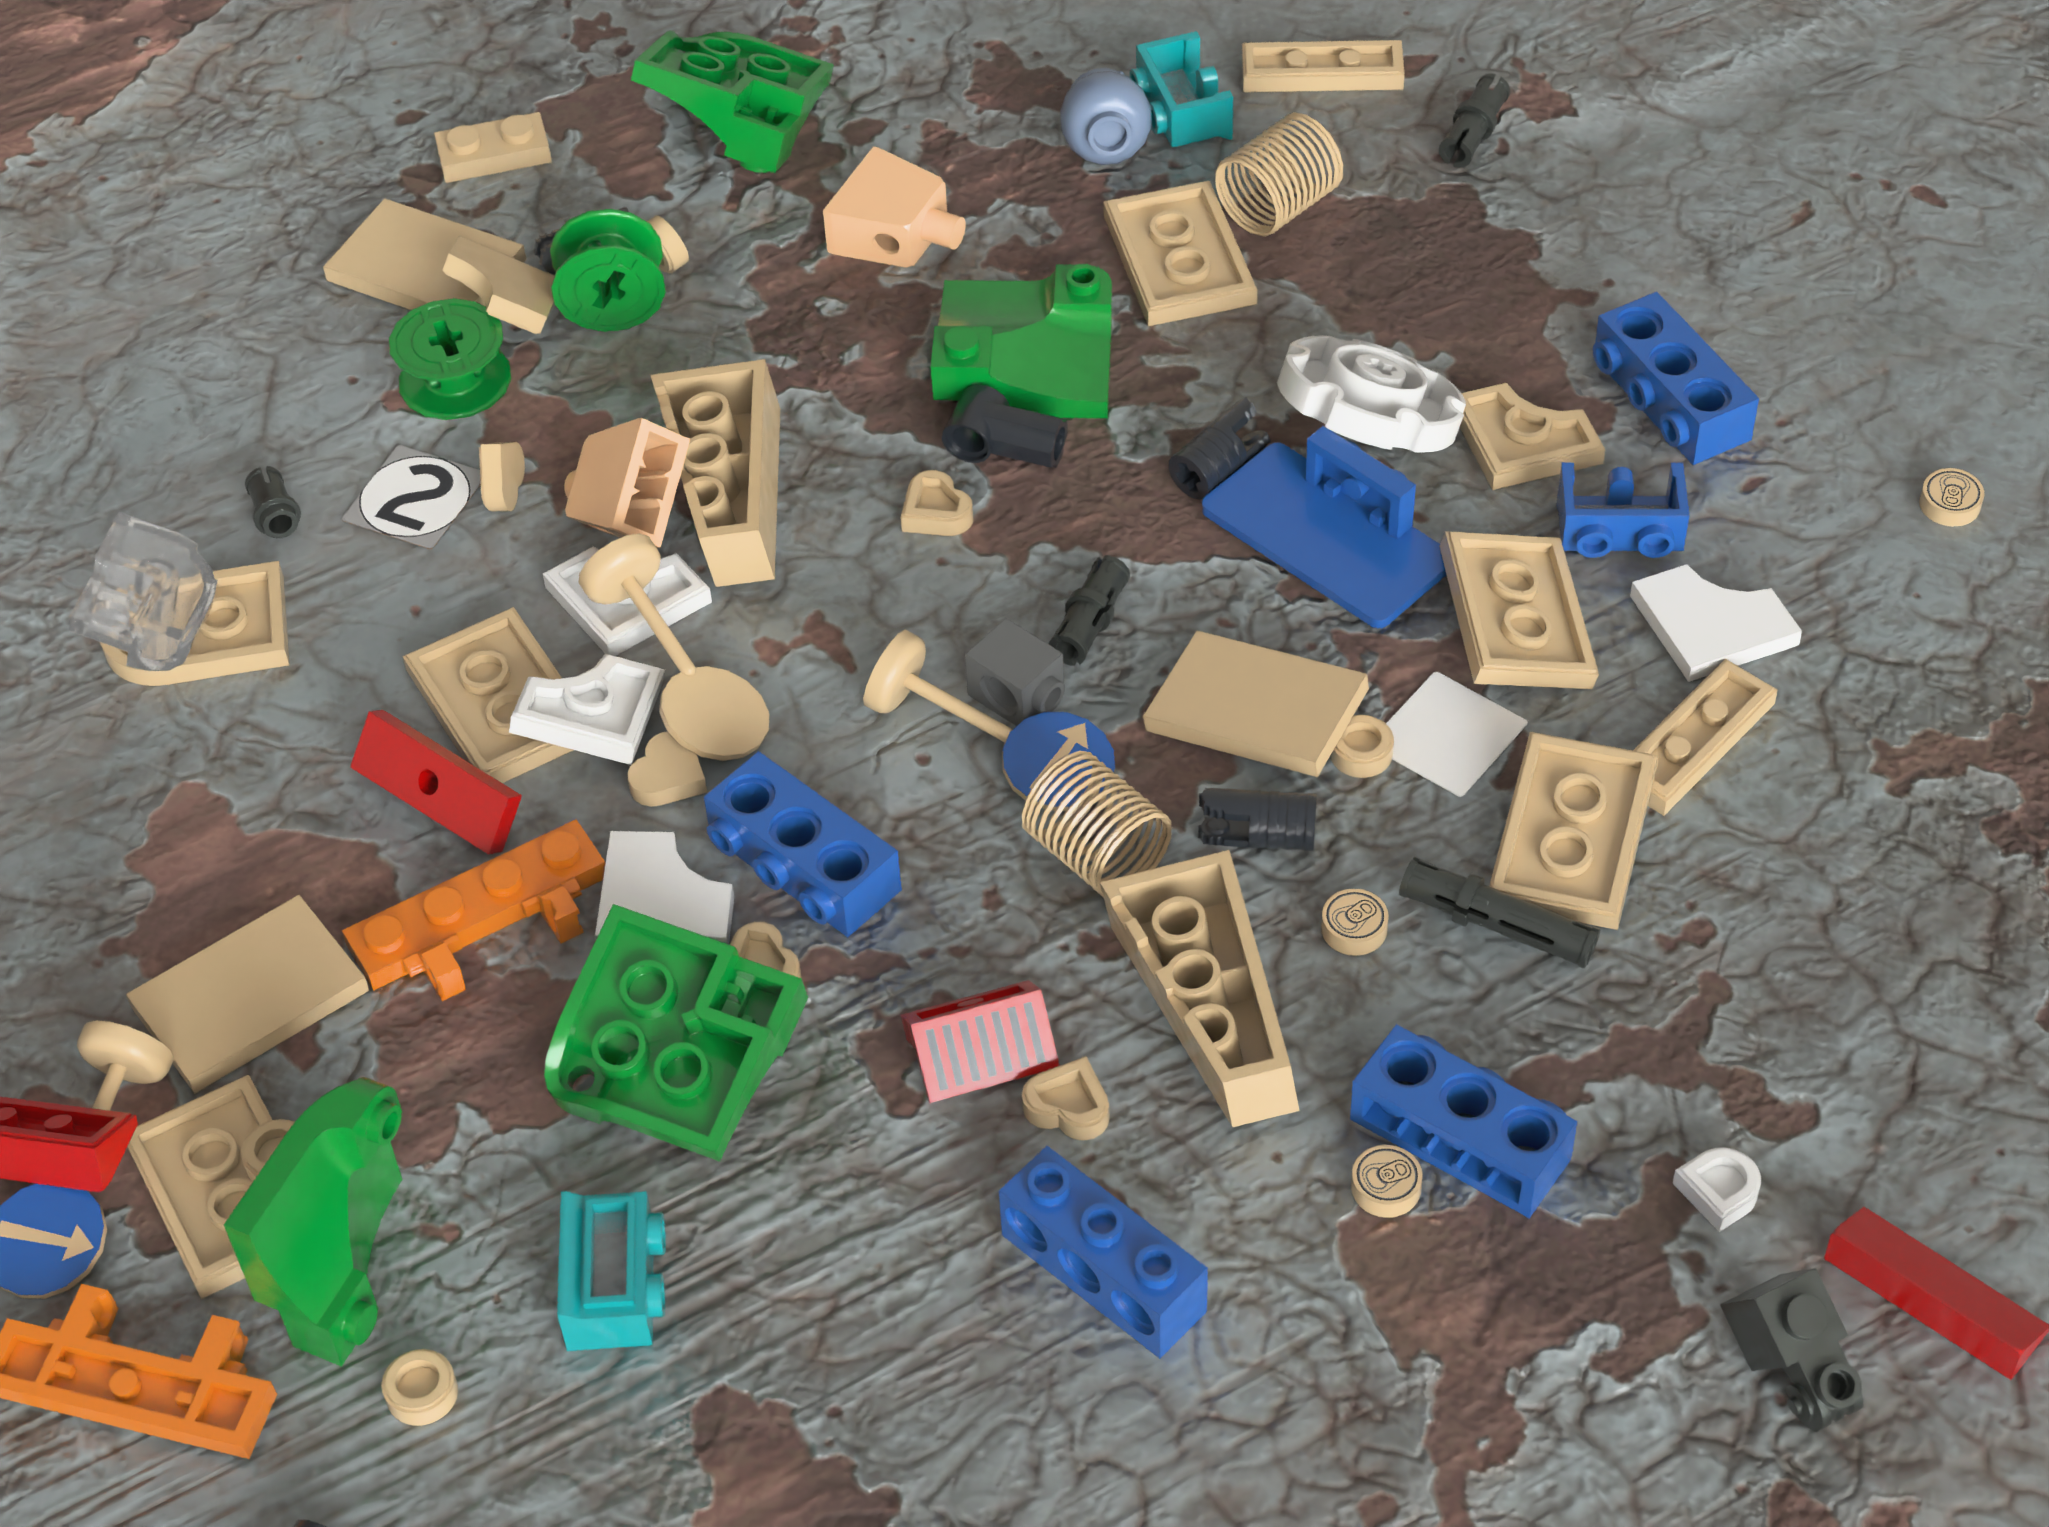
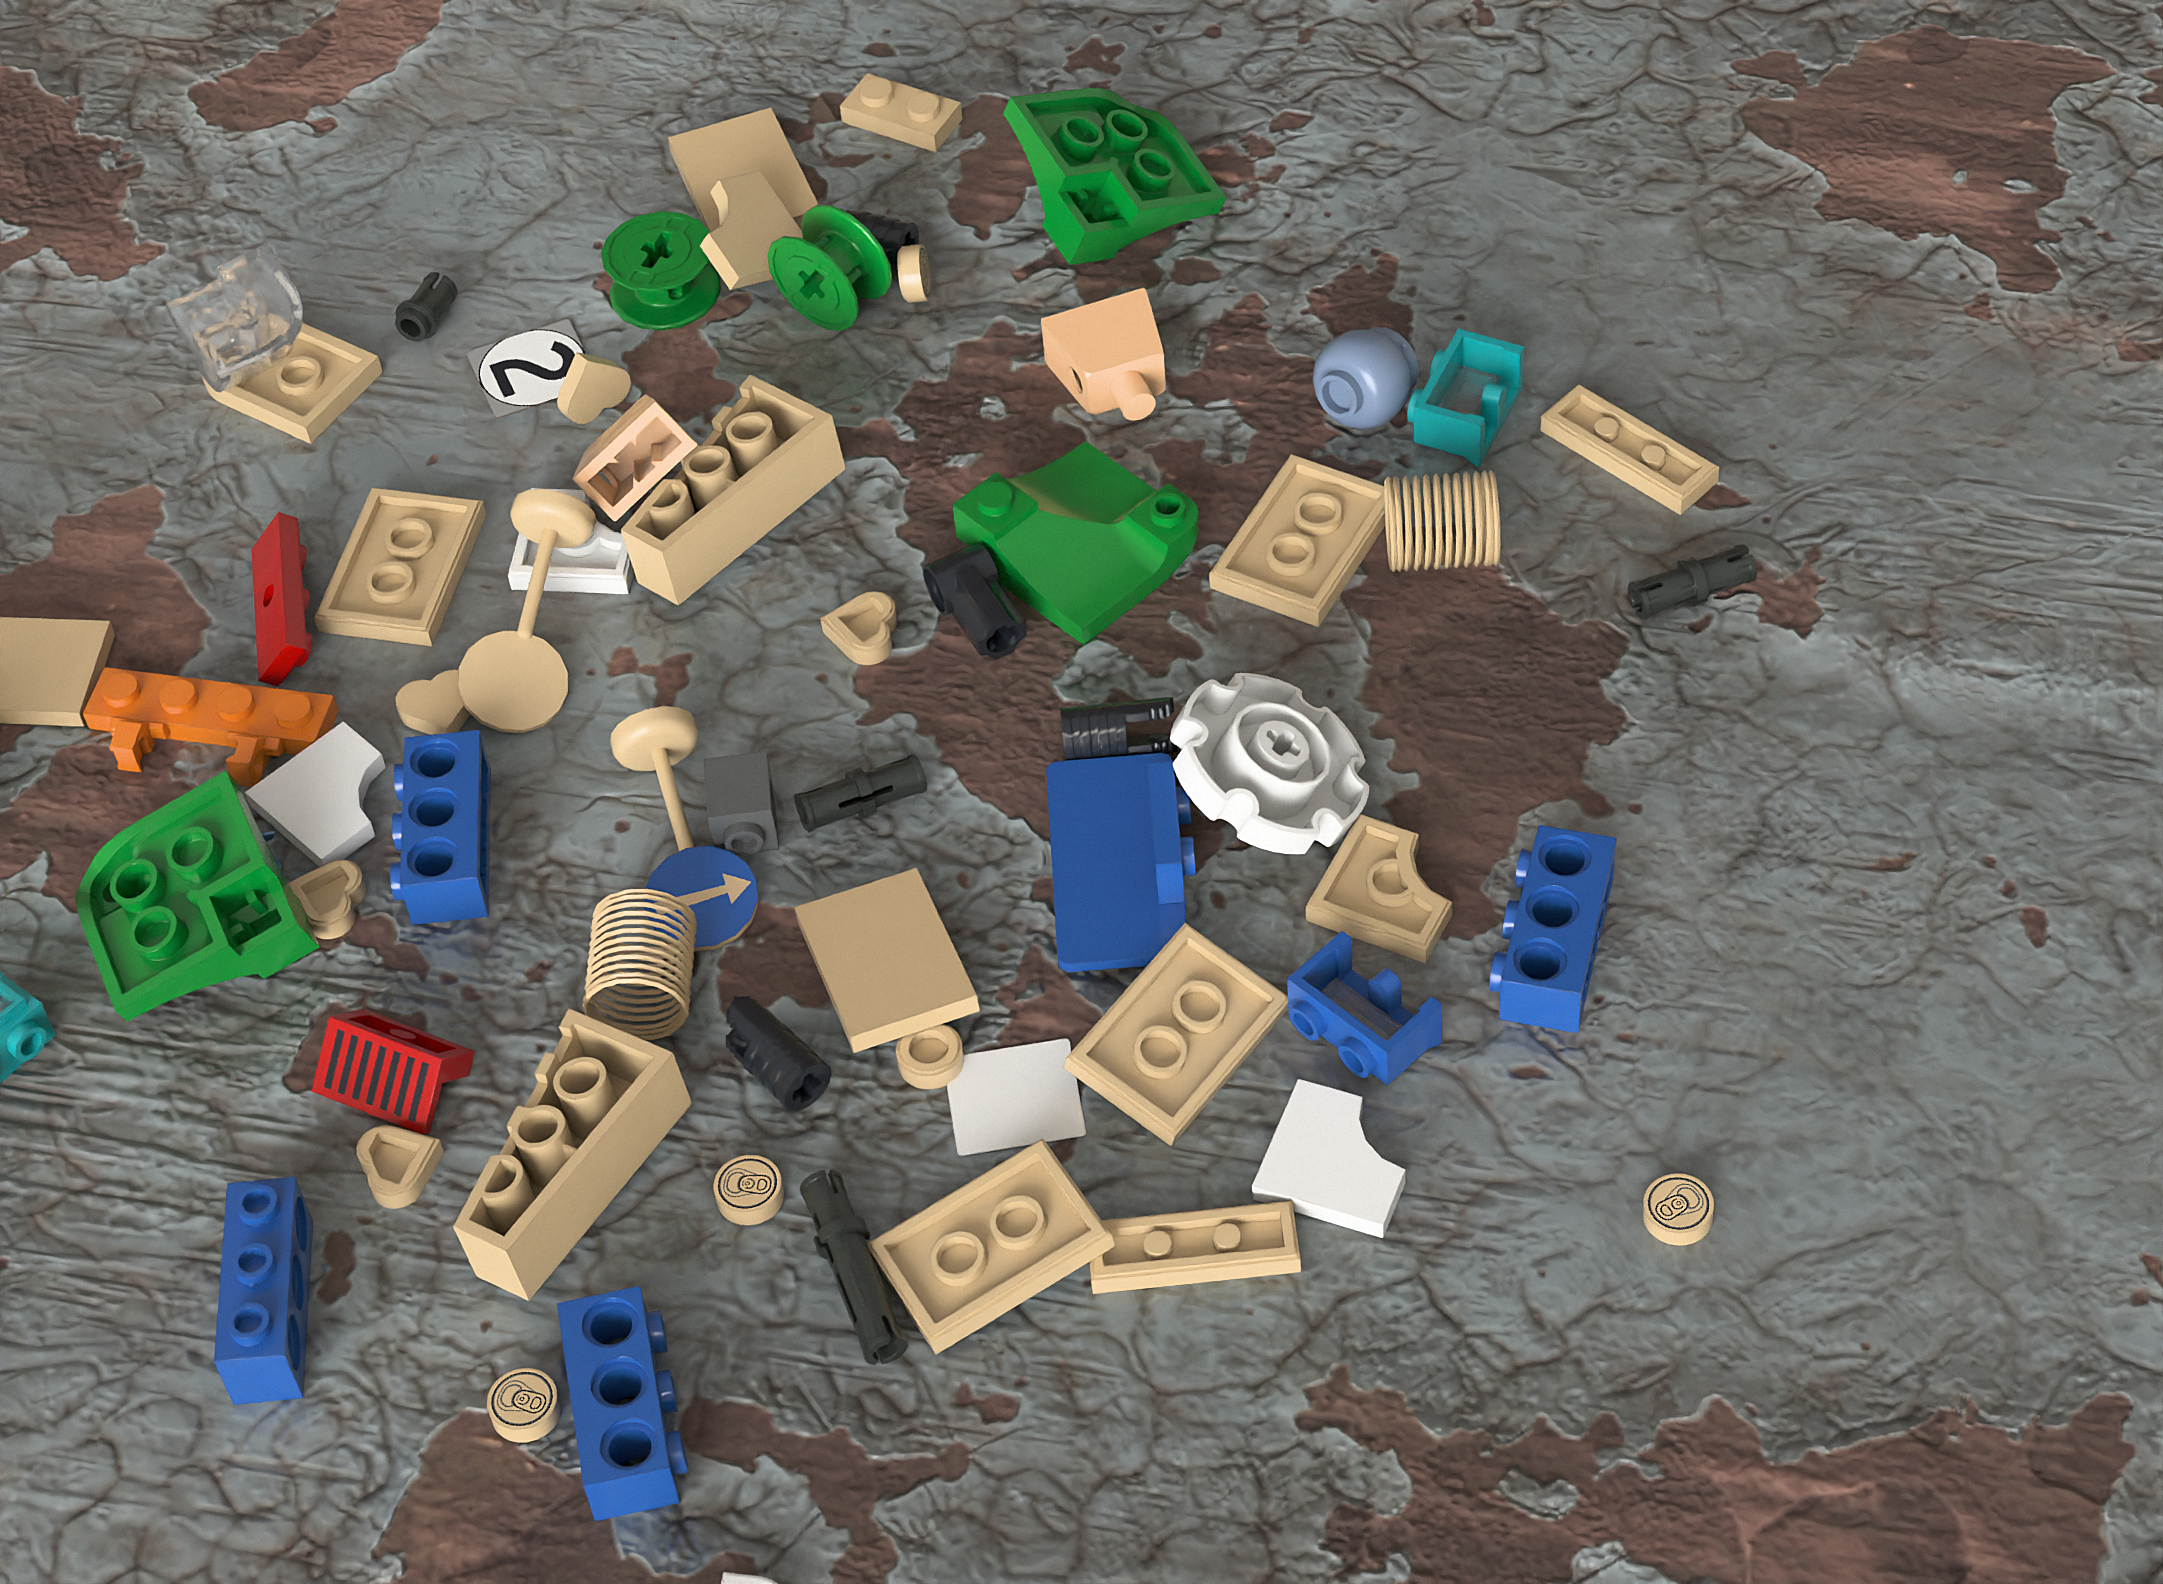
camera: 45 degrees right, 0 degrees up
white tile [509,654,665,765] -> none

